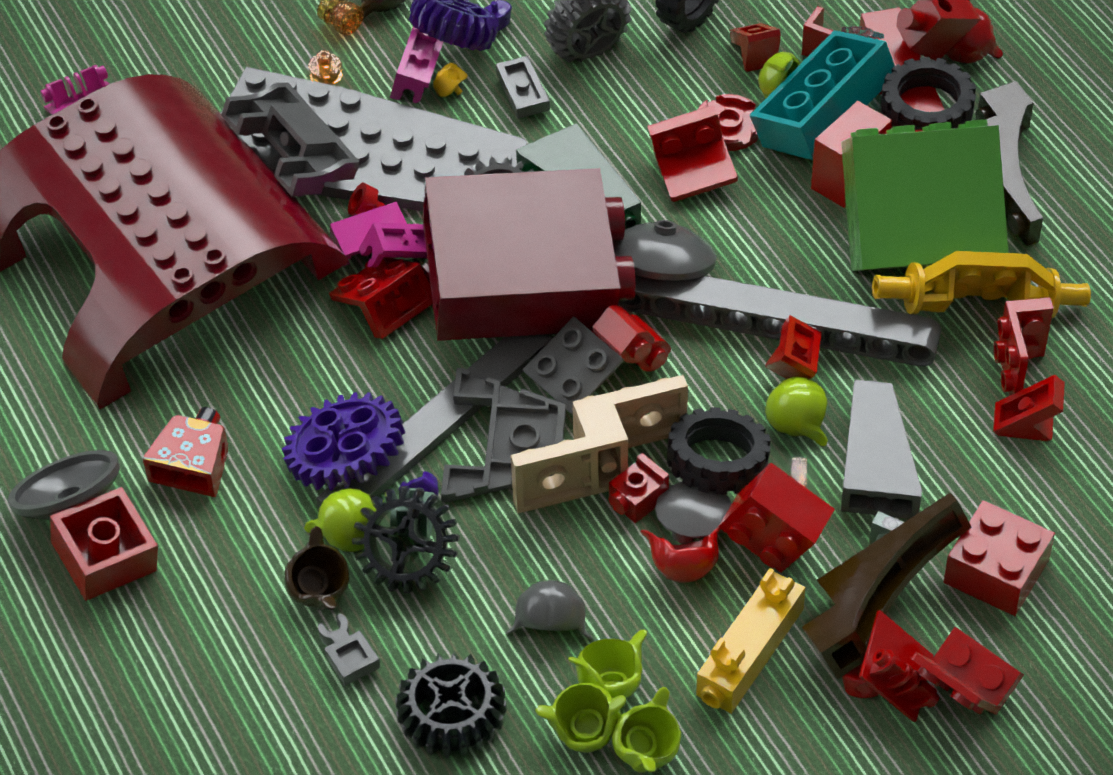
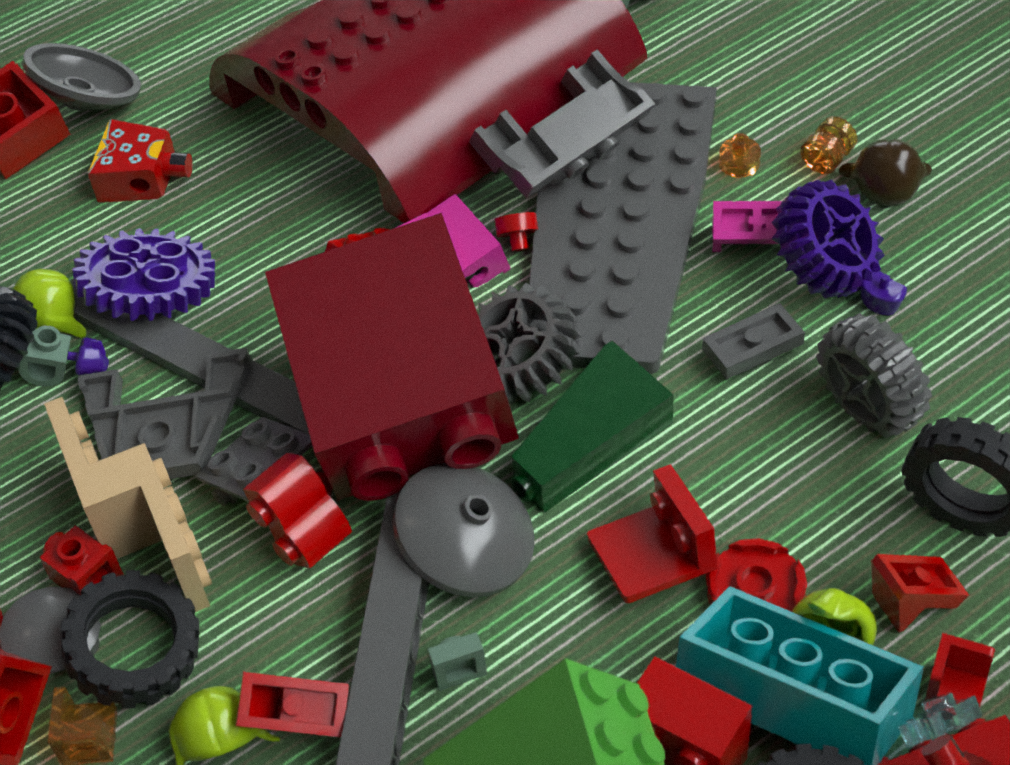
camera: 85 degrees right, 0 degrees up
yellow piece [433,63,468,97] -> none
none -> sand green plate [428,632,487,691]

